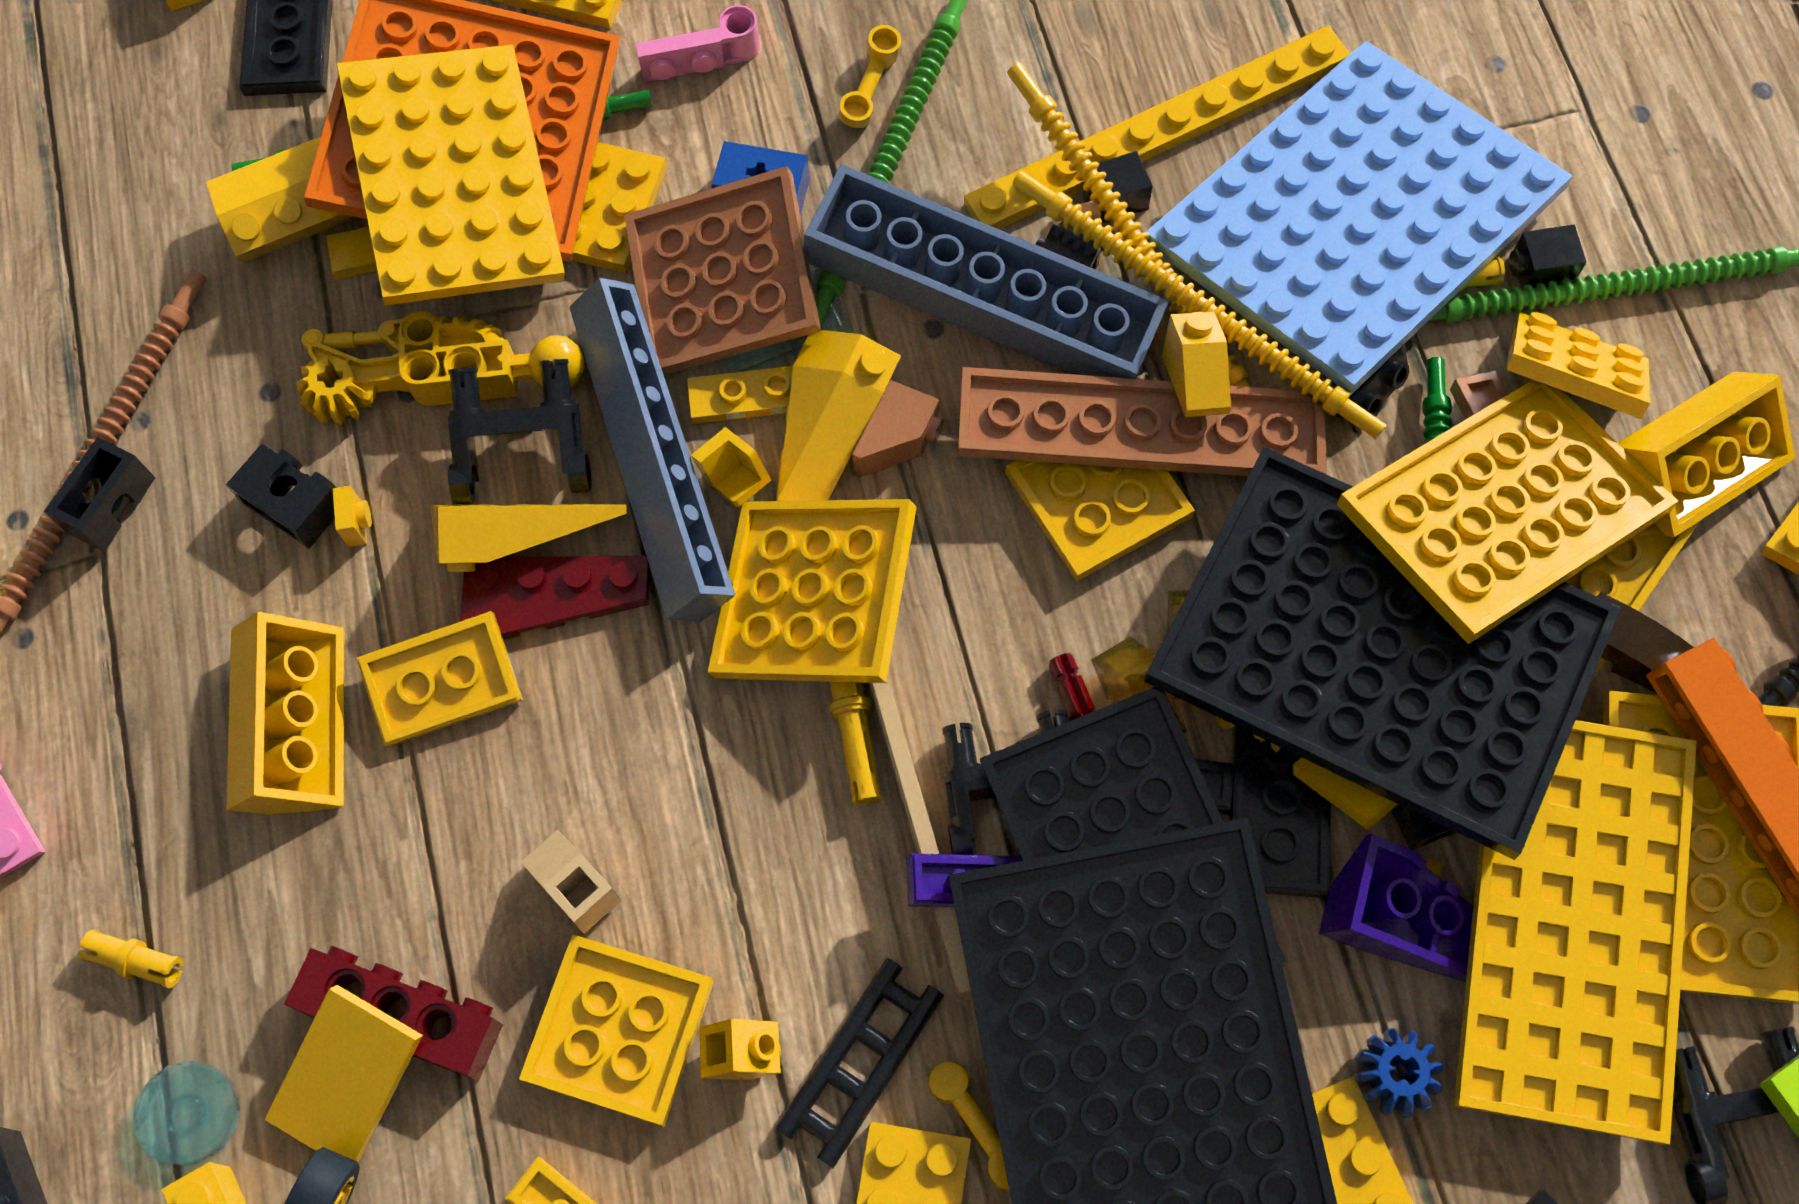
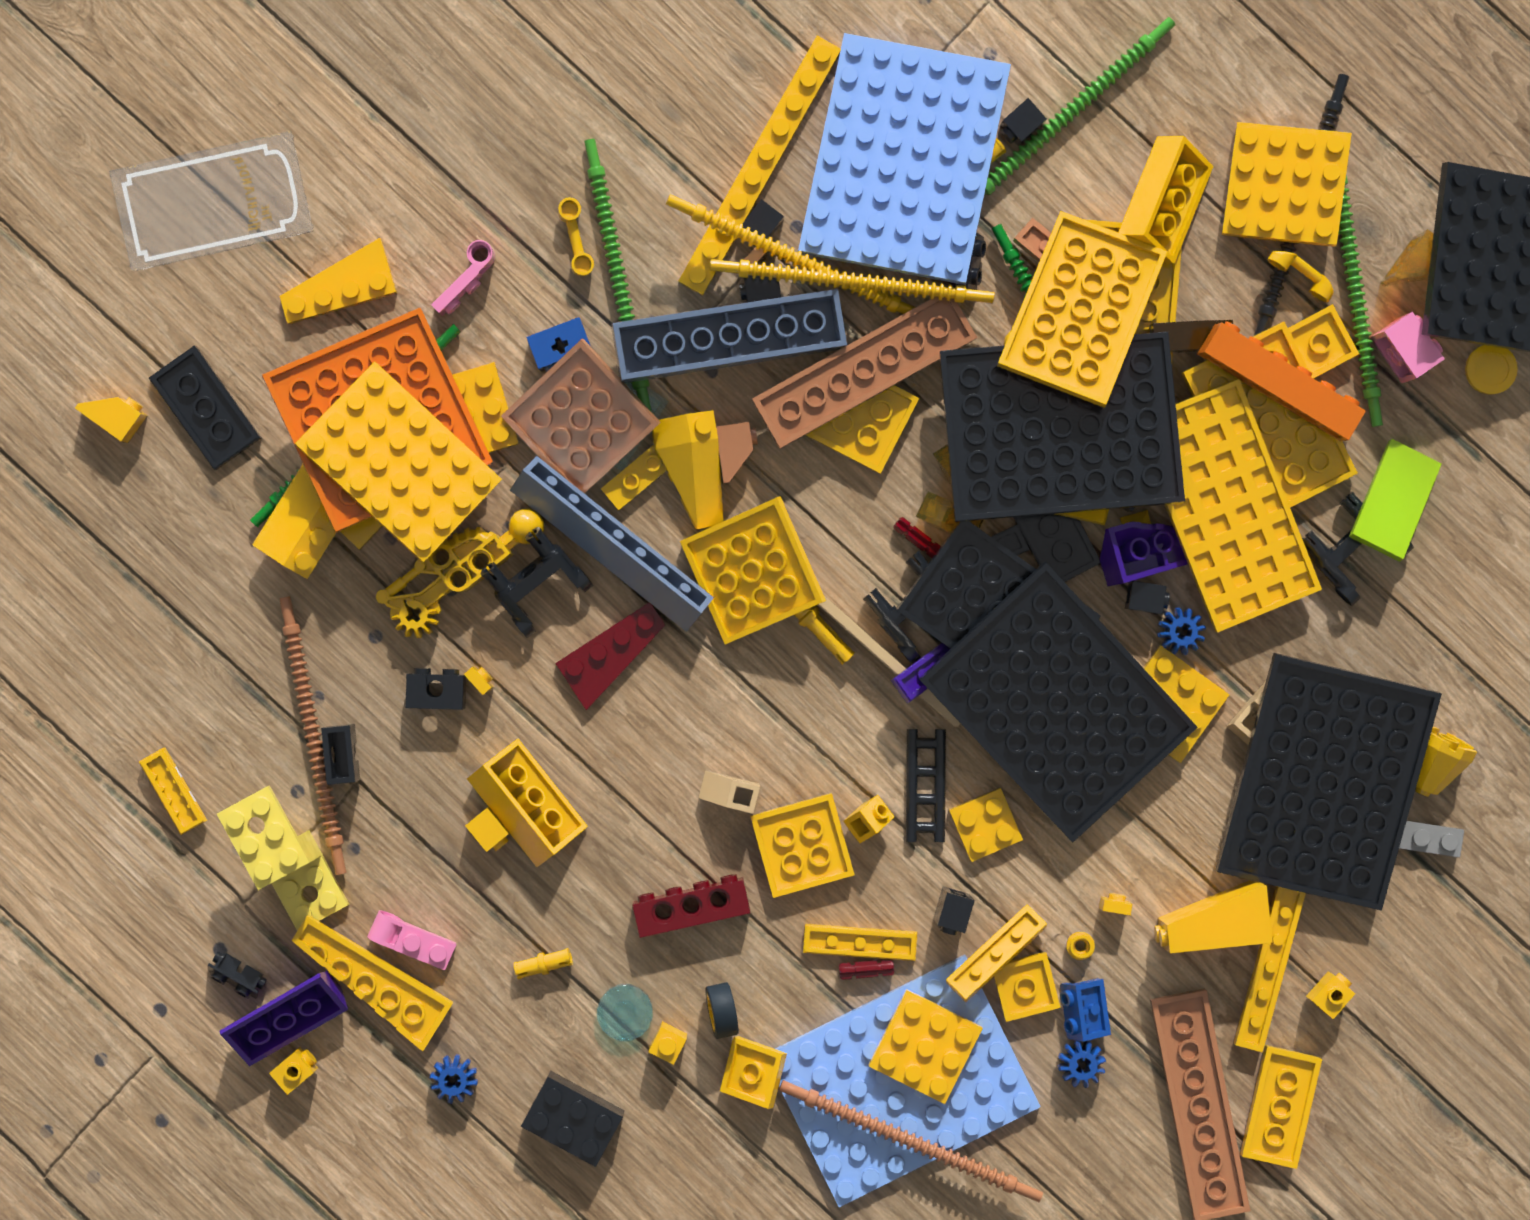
camera: 40 degrees left, 20 degrees up
yellow tile [264,985,423,1163] -> none
yellow tile [356,611,523,748] -> none
yellow wedge [431,504,627,572] -> none
yellow panel [691,427,771,507] -> none
yellow bar [928,1061,1009,1191] -> none
yellow slope [1162,312,1231,417] -> none
yellow plate [1506,312,1650,419] -> none
none -> yellow brick [465,807,509,852]
none -> black brick [1124,581,1170,614]

